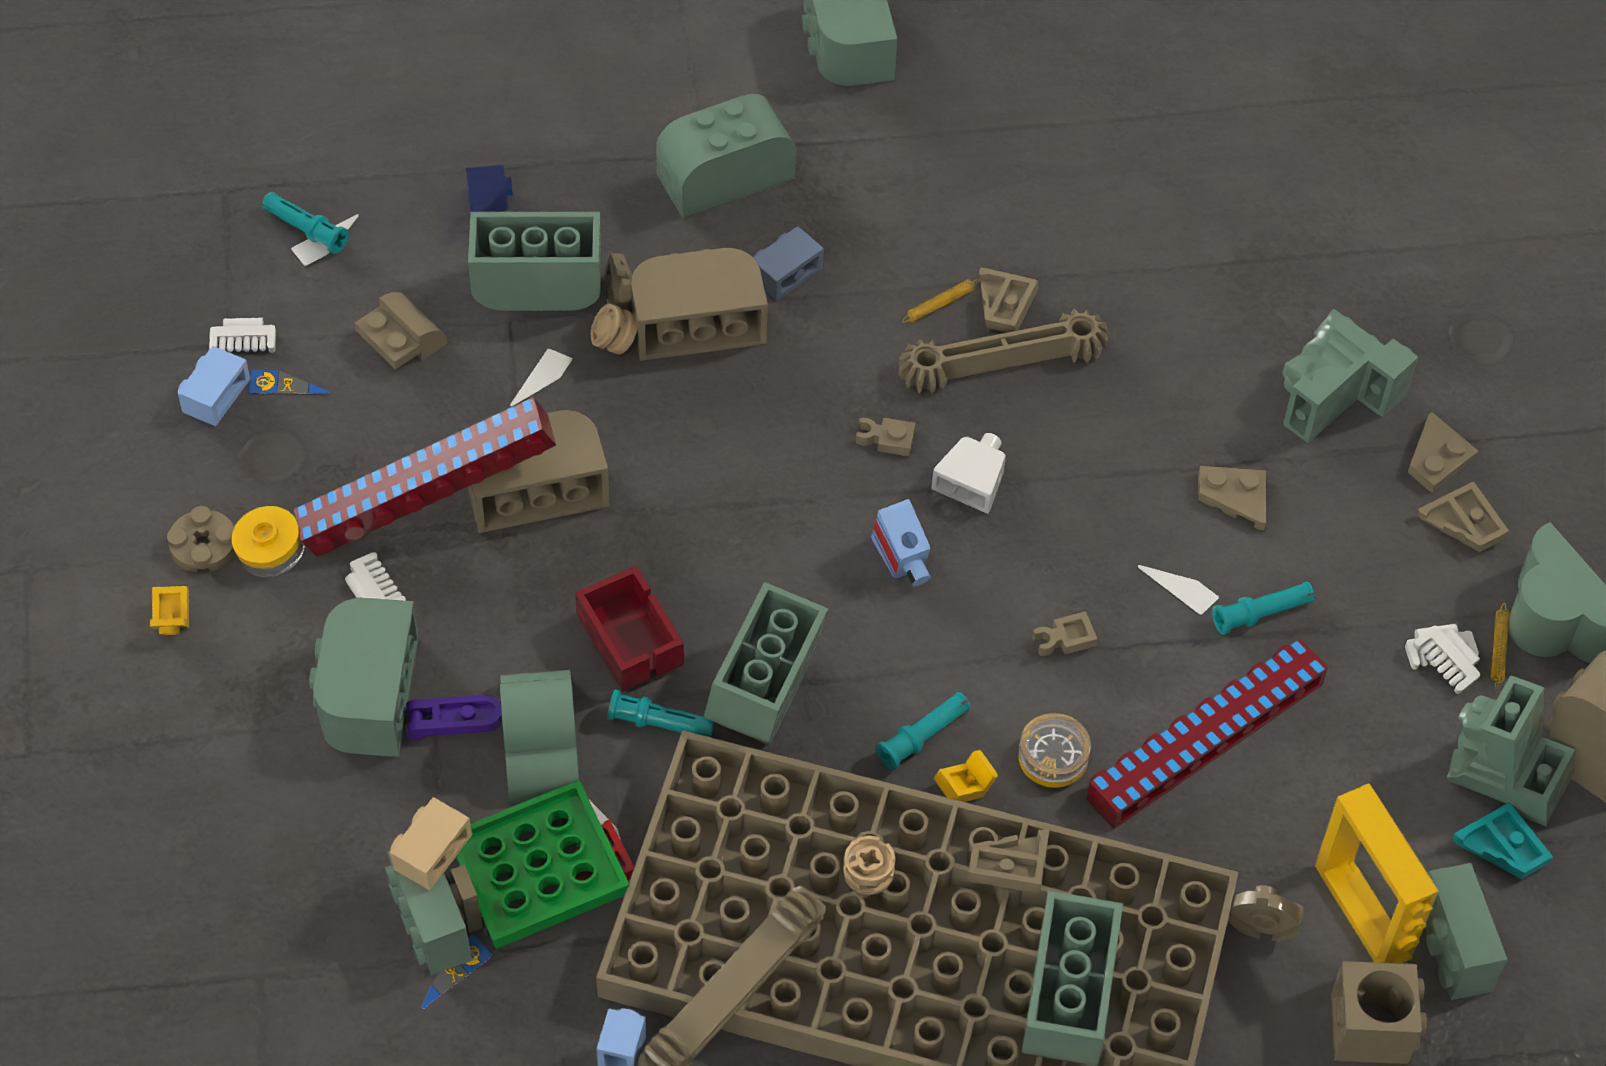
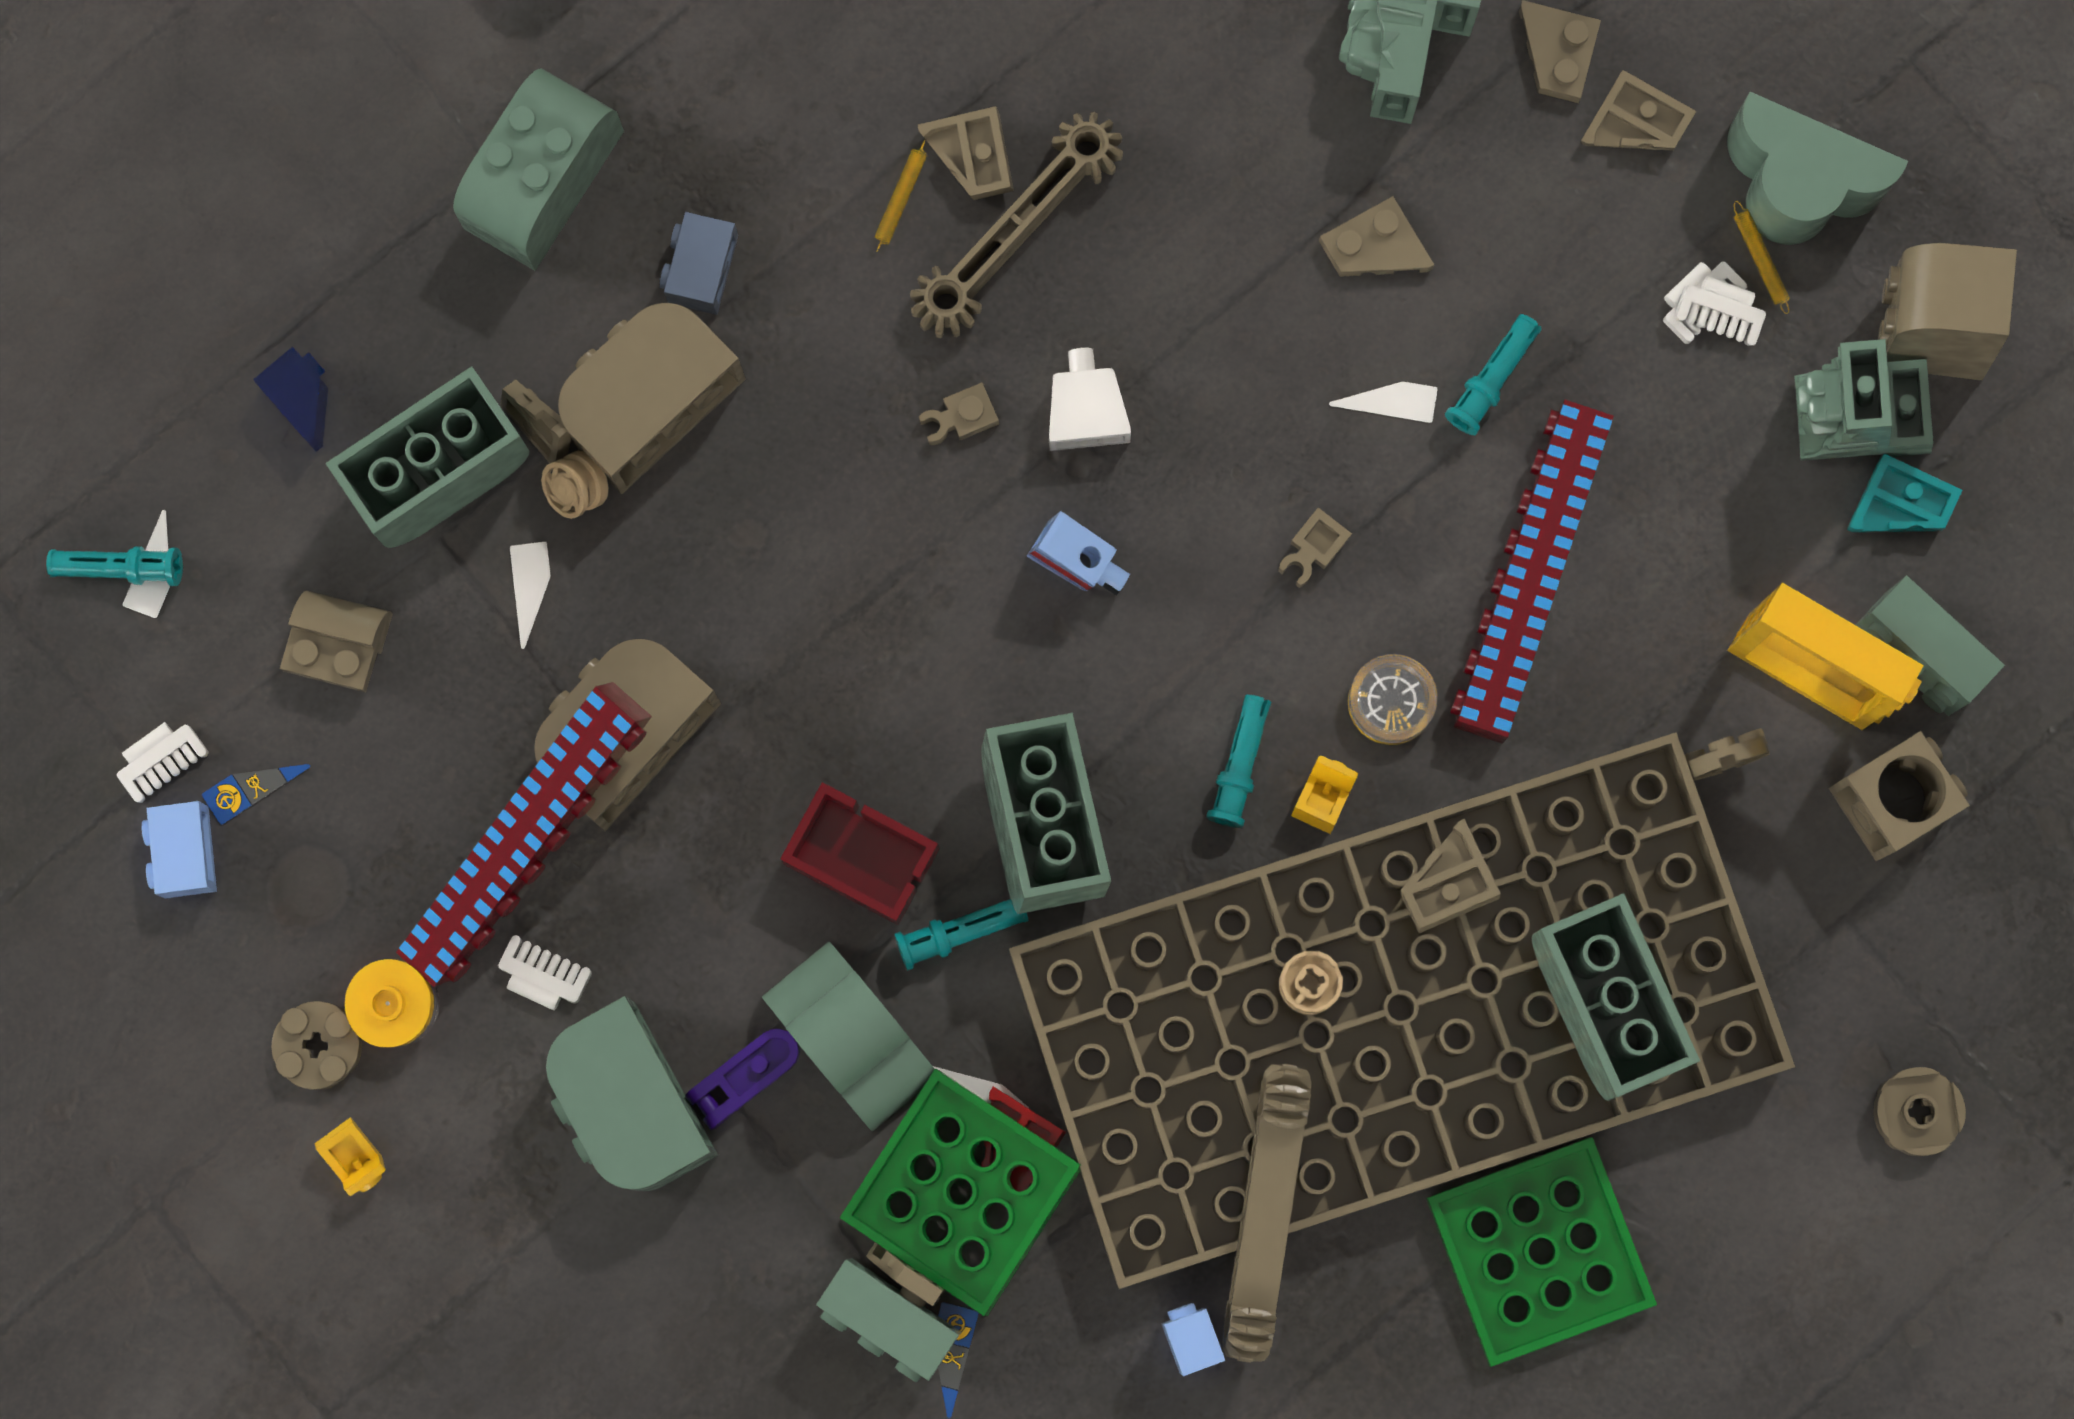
camera: 30 degrees left, 25 degrees up
tan brick [390,797,472,890] -> none

